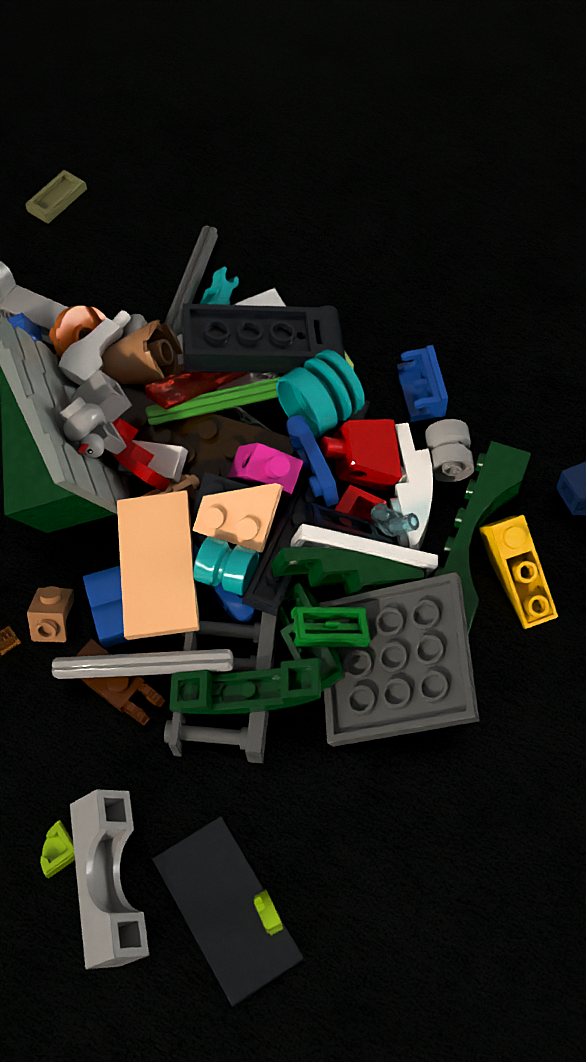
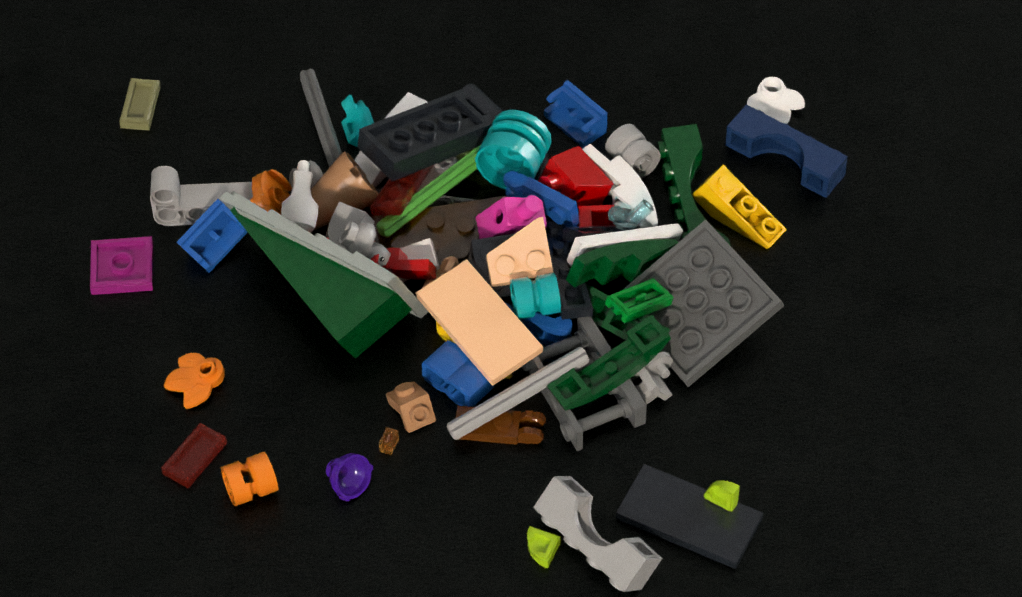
camera: 35 degrees left, 10 degrees down
none -> light grey hips [630,352,672,405]

